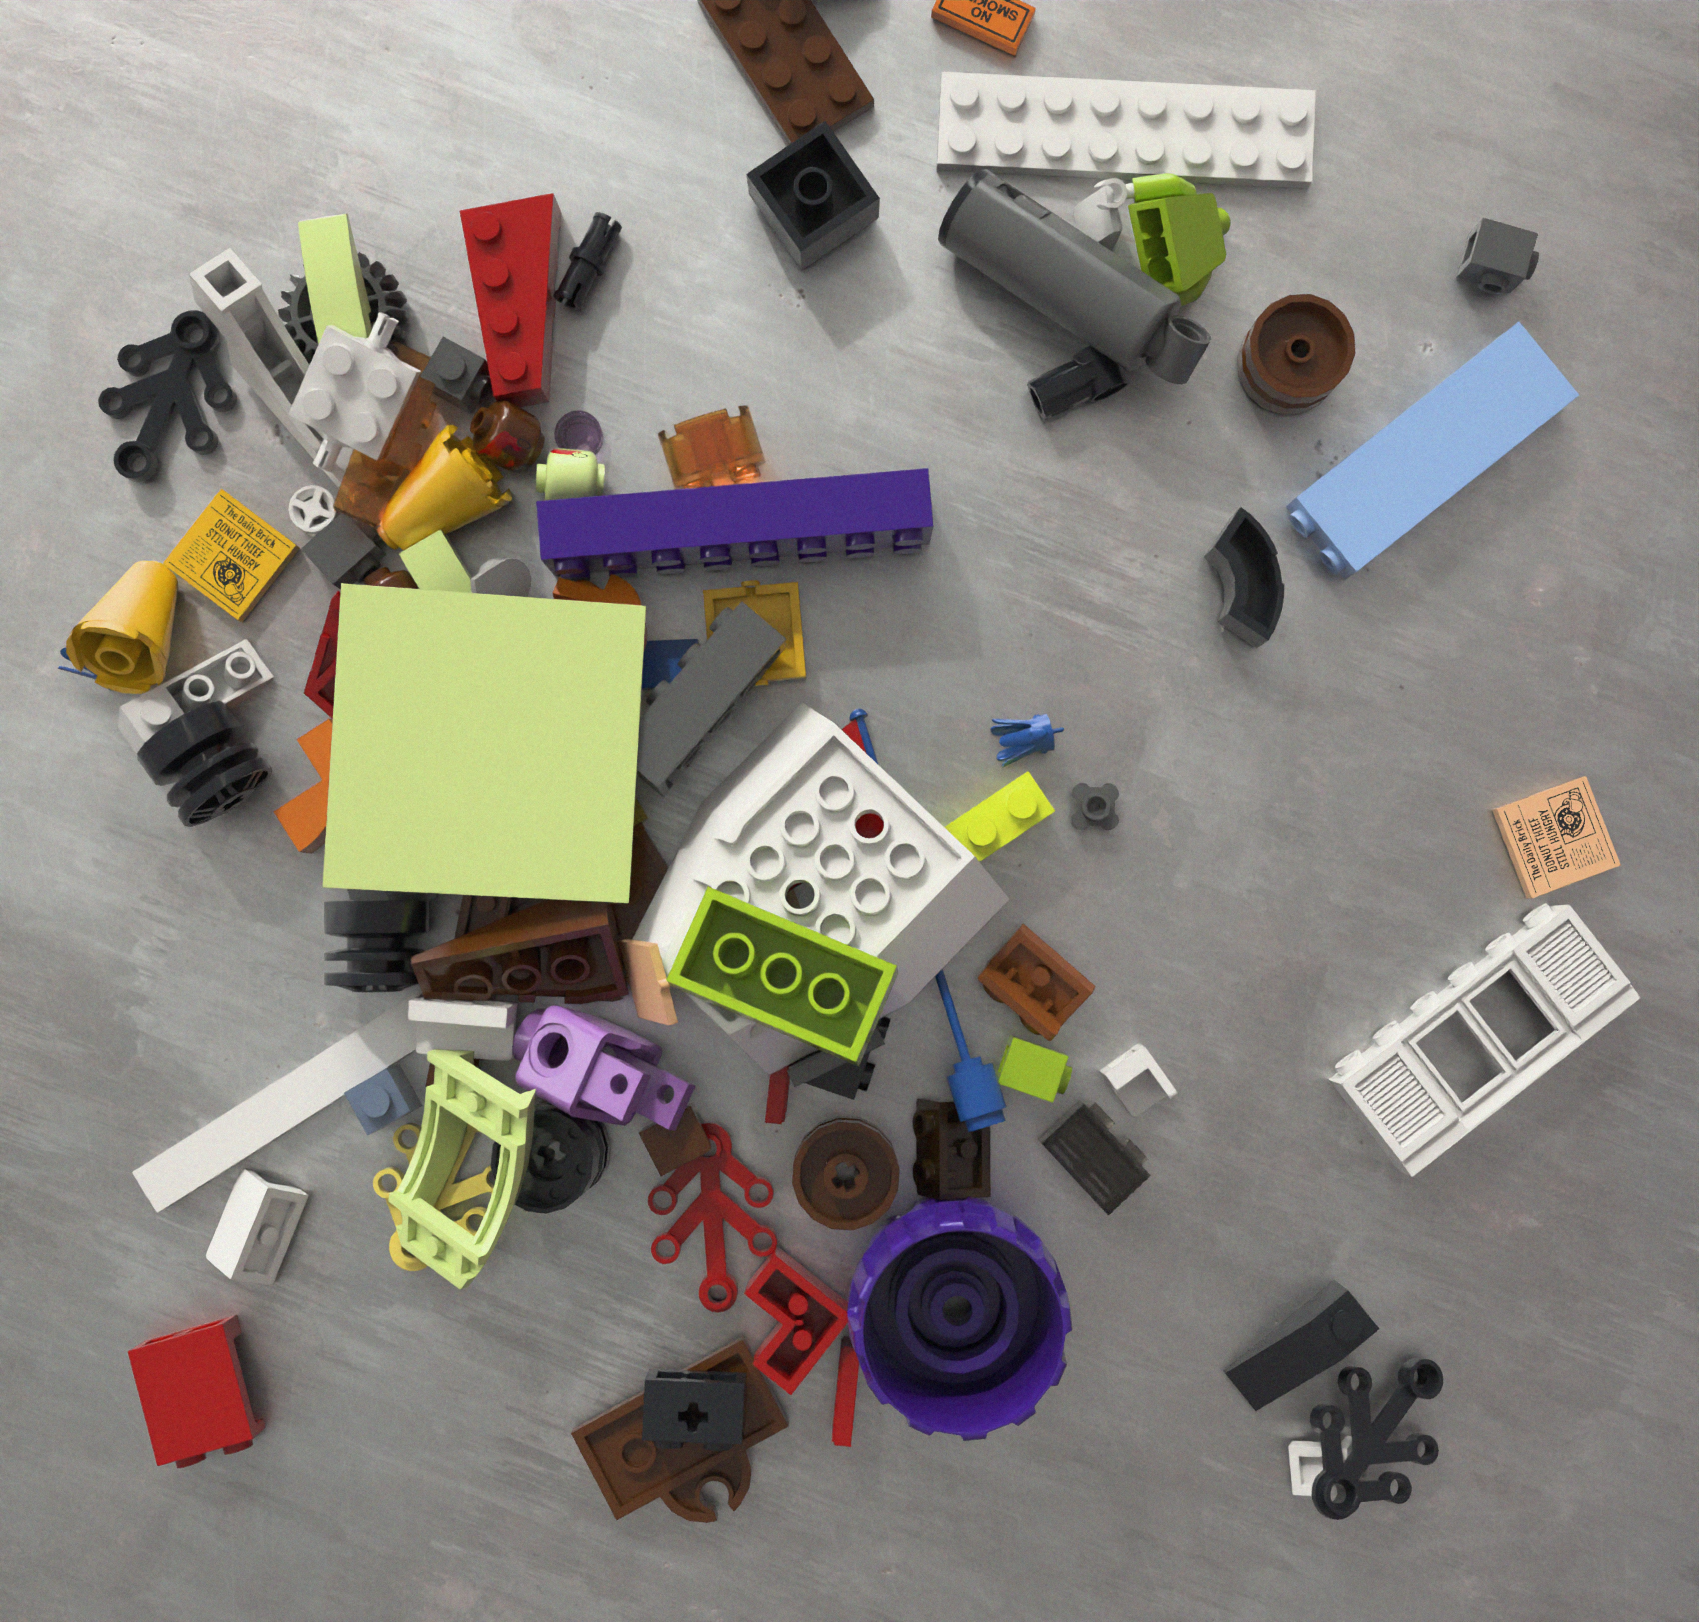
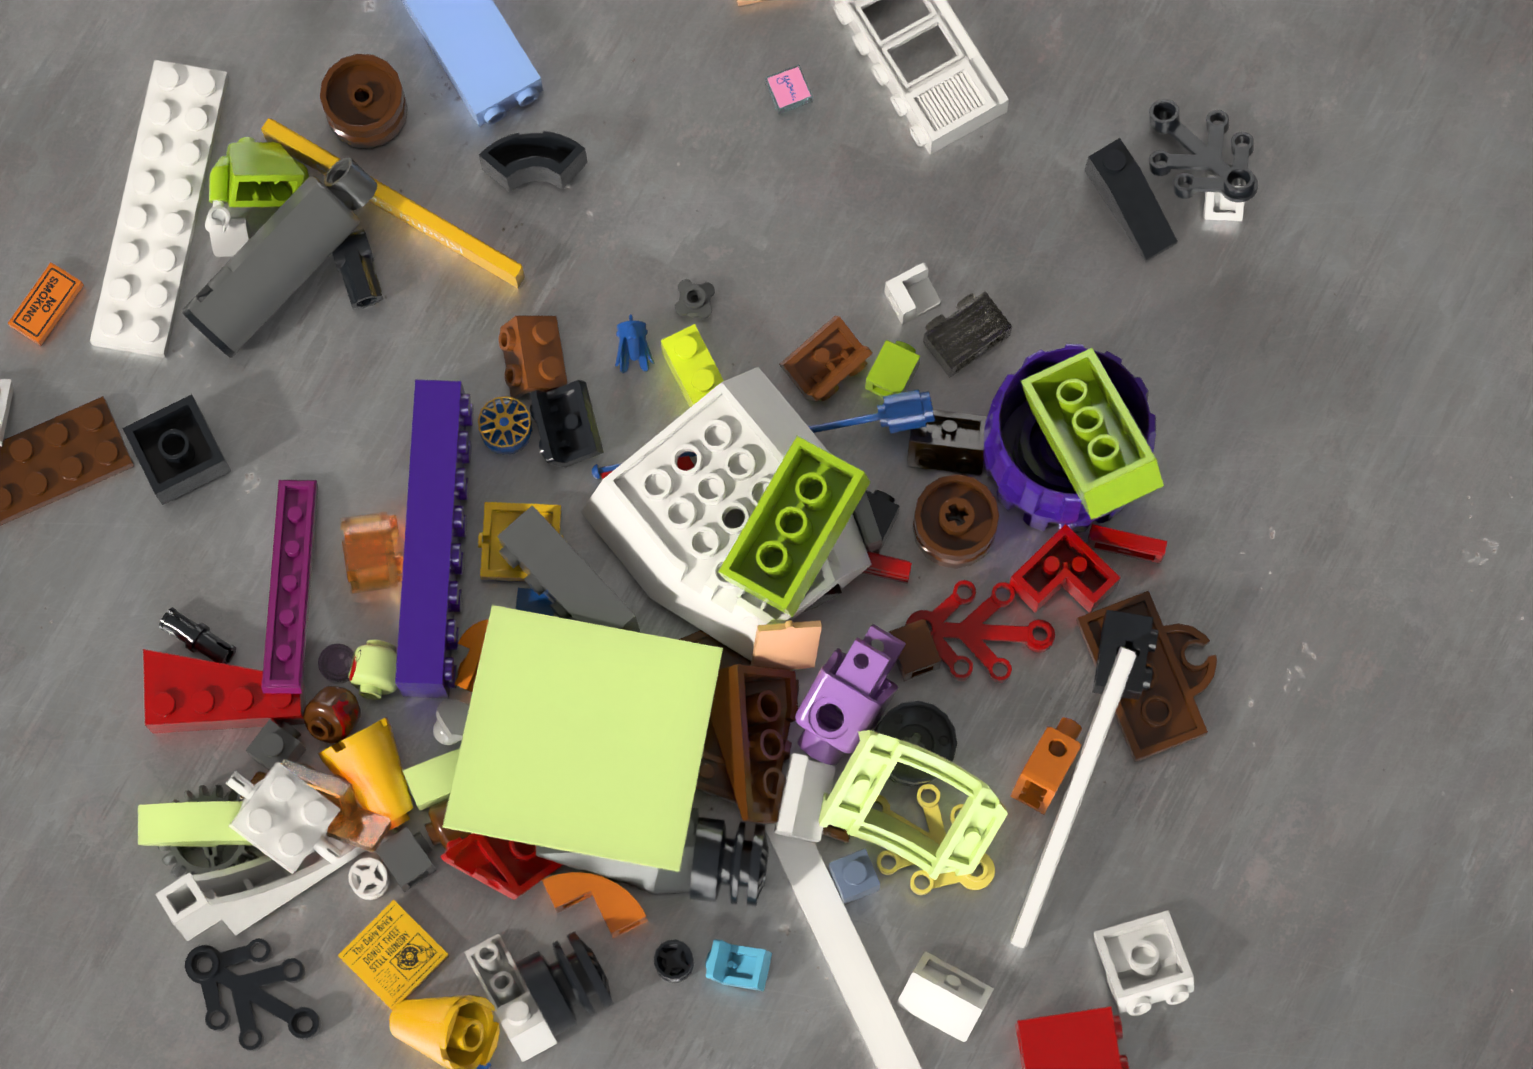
camera: 80 degrees left, 10 degrees down
none -> yellow tile [261,118,525,288]
none -> magenta tile [262,480,318,694]
none -> wheel [478,396,533,455]
none -> dark orange bracket [499,315,568,398]
none -> black bracket [530,380,604,468]
none -> black wheel [654,940,694,983]
none -> medium azure bracket [706,939,772,991]
none -> bright pink tile [765,65,813,114]
none -> white tile [1010,646,1136,948]
none -> orange torso [1010,717,1082,815]
none -> lime brick [1021,348,1164,520]
none -> white plate [1094,910,1194,1016]

